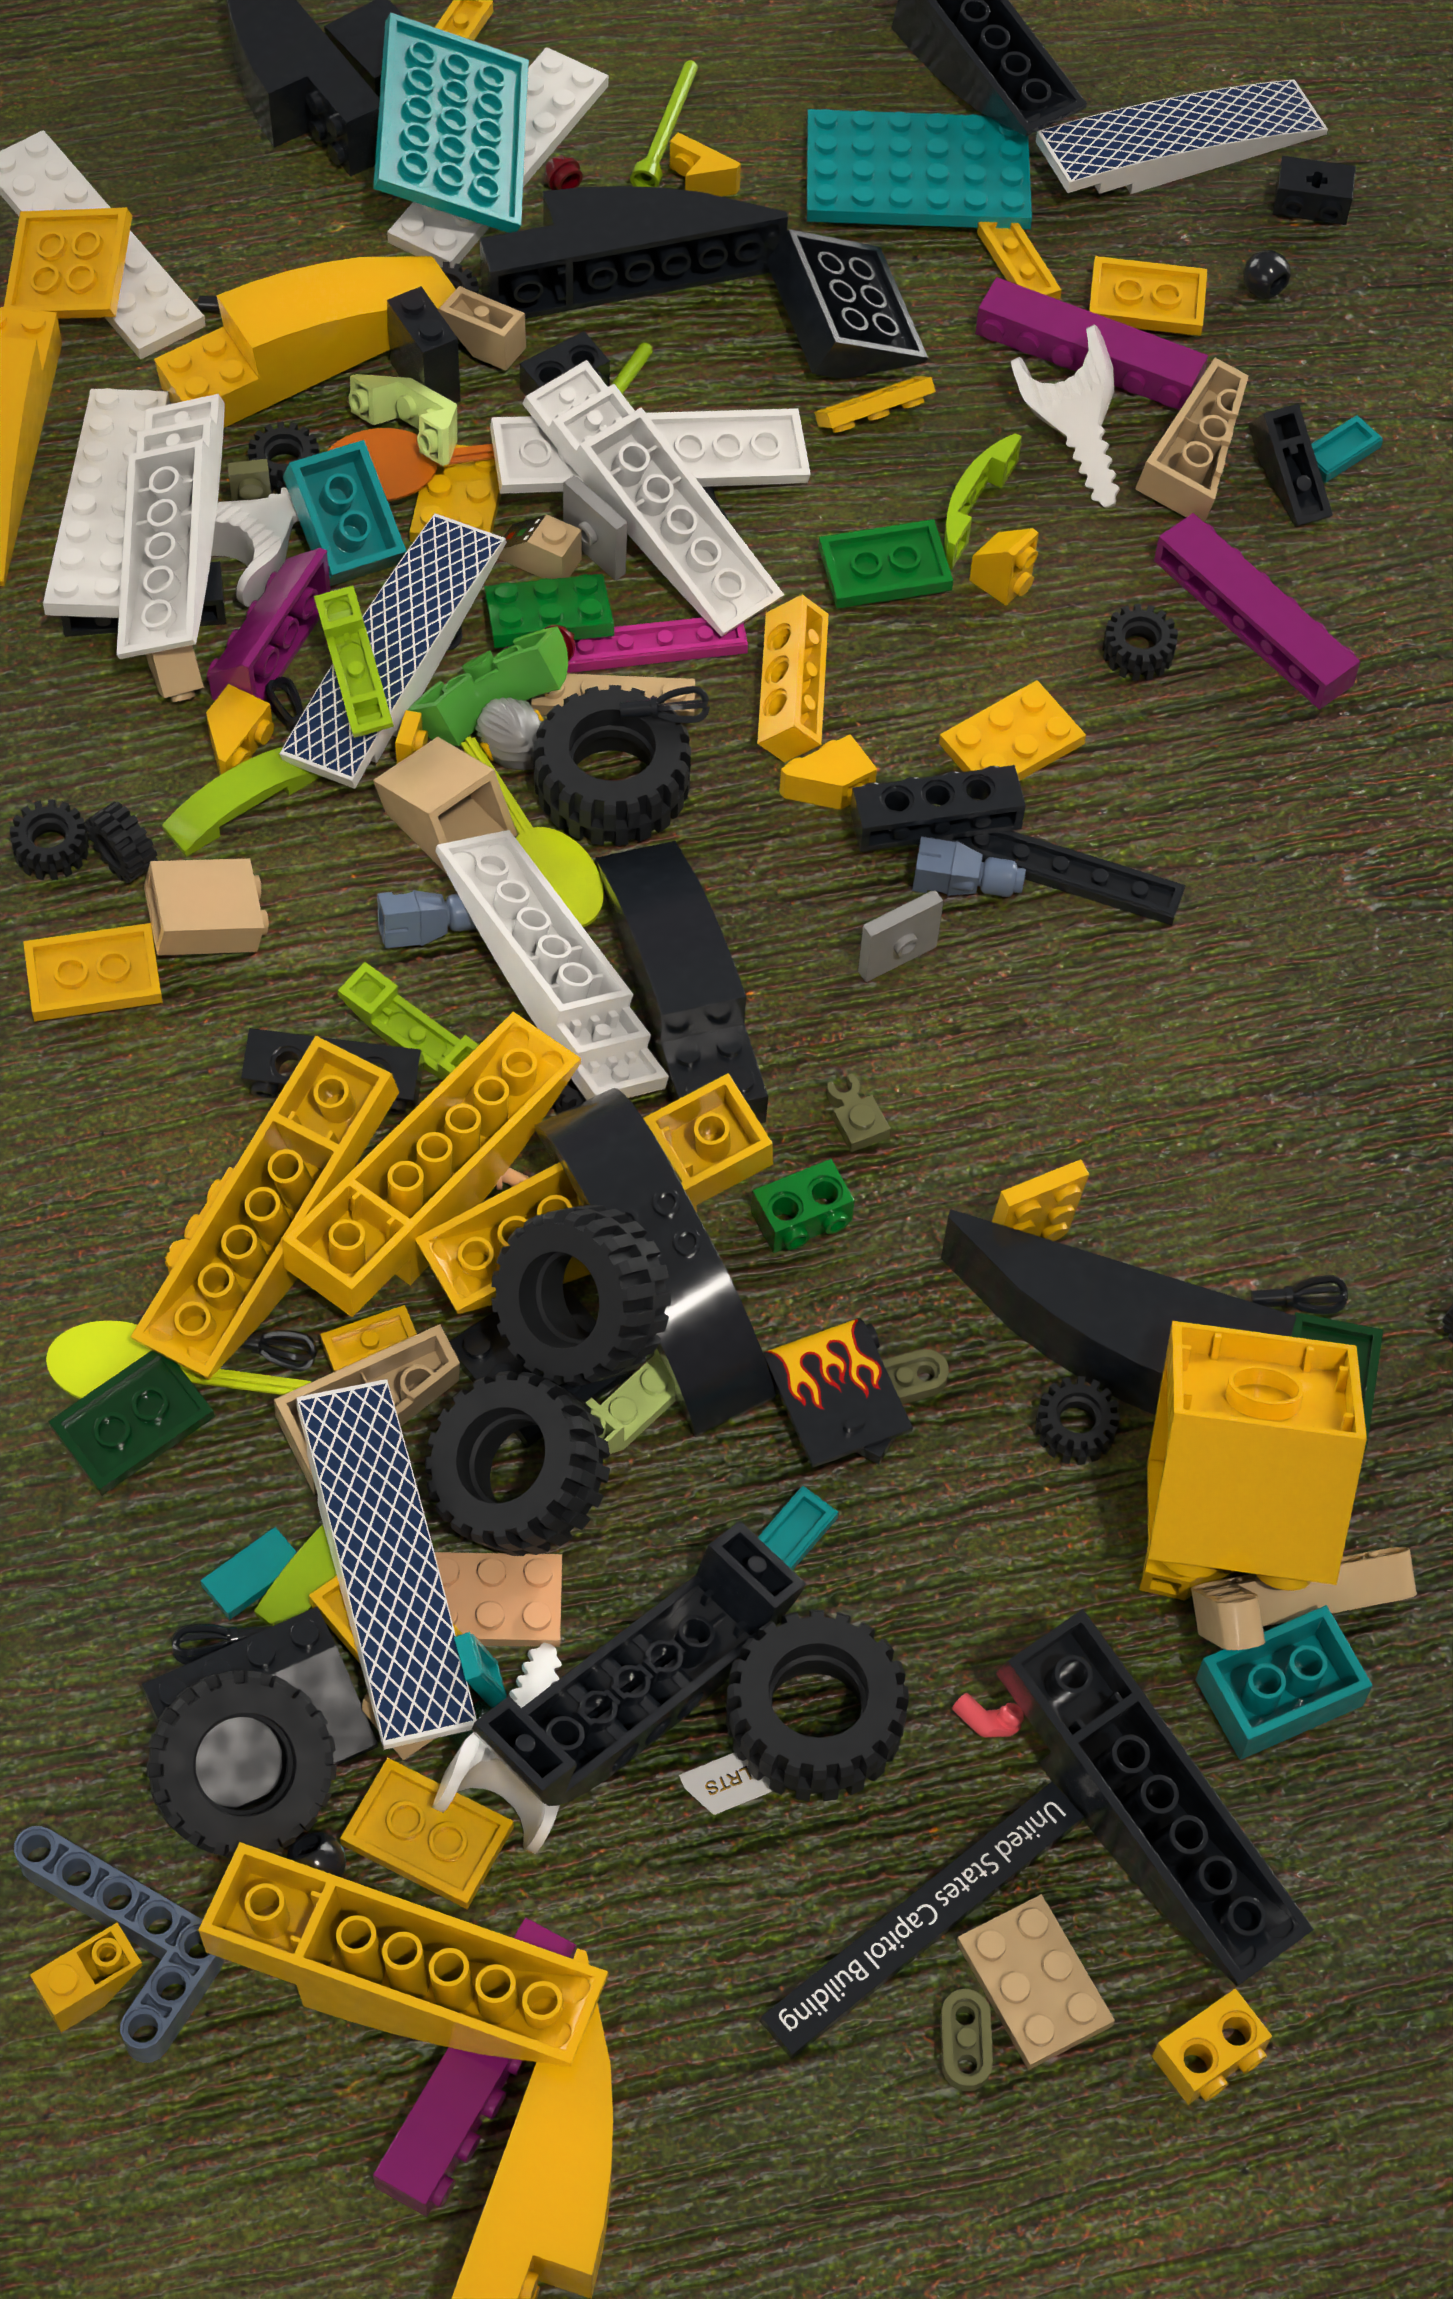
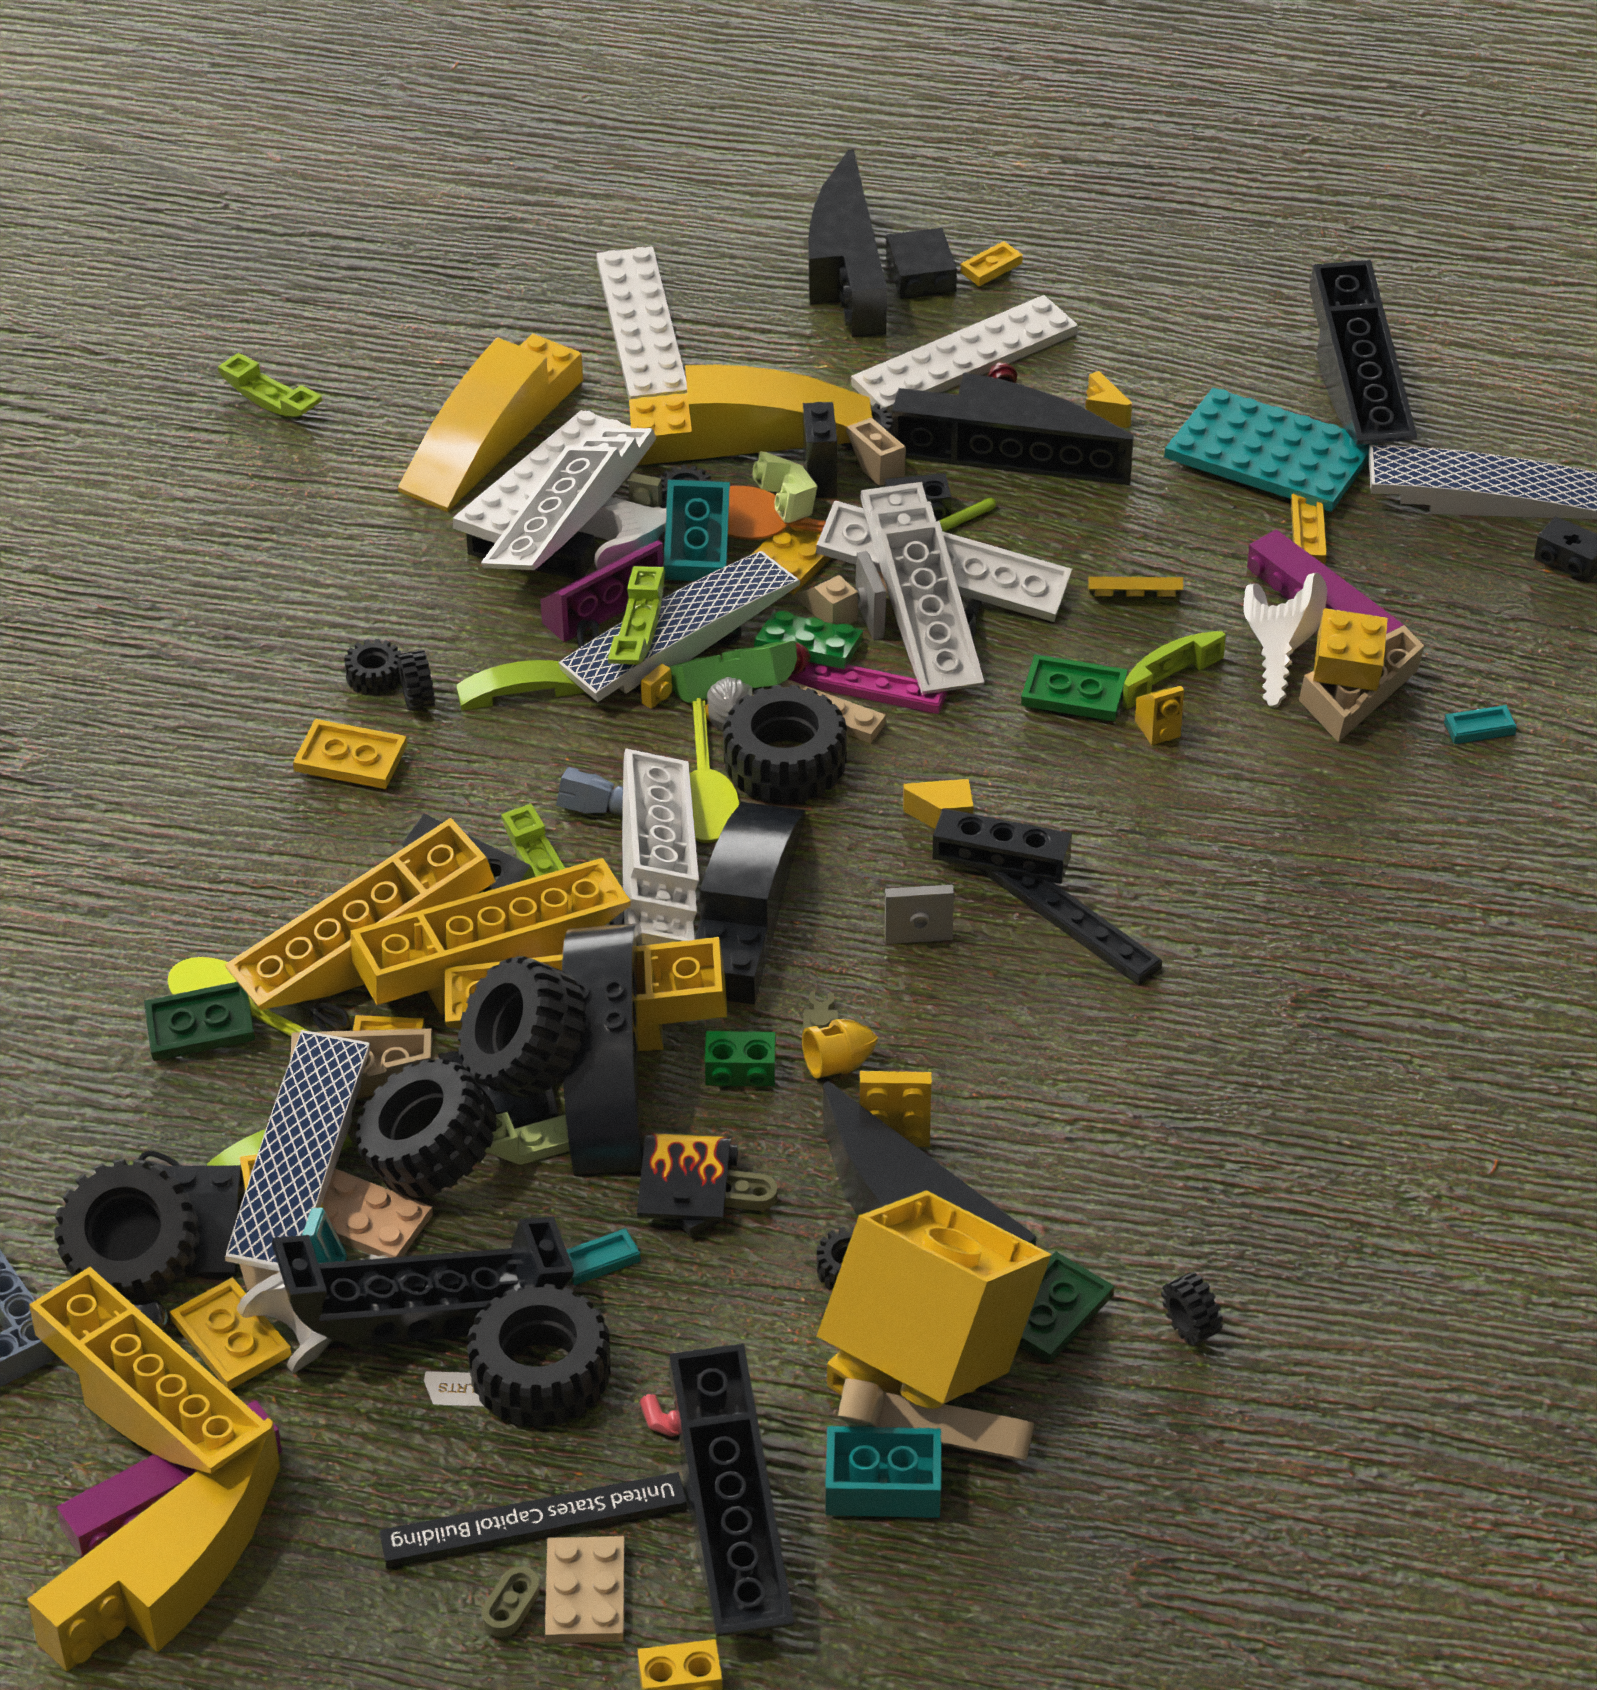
camera: 30 degrees right, 15 degrees down
yellow plate [4,207,132,319] -> none
tan brick [144,859,269,955] -> none
tan slope [145,645,204,702] -> none
teal tile [200,1527,297,1620] -> none
yellow slope [206,684,274,775] -> none
teal plate [373,12,529,233] -> none
tan slope [373,737,517,875] -> none
black piece [620,686,710,723] -> none
lime piece [630,60,698,187] -> none
yellow brick [757,594,829,763] -> none
black slope [766,229,928,379] -> none
sand blue piece [912,837,1026,897] -> none
yellow plate [939,680,1086,781] -> none
yellow plate [1089,256,1207,336] -> none
black tyre [1102,604,1178,681] -> none
magenta brick [1154,513,1361,710] -> none
black piece [1243,250,1291,299] -> none
black slope [1248,403,1333,527] -> none
black piece [1251,1275,1348,1314] -> none
none -> yellow helmet [802,1019,878,1078]
none -> yellow brick [1313,608,1388,691]

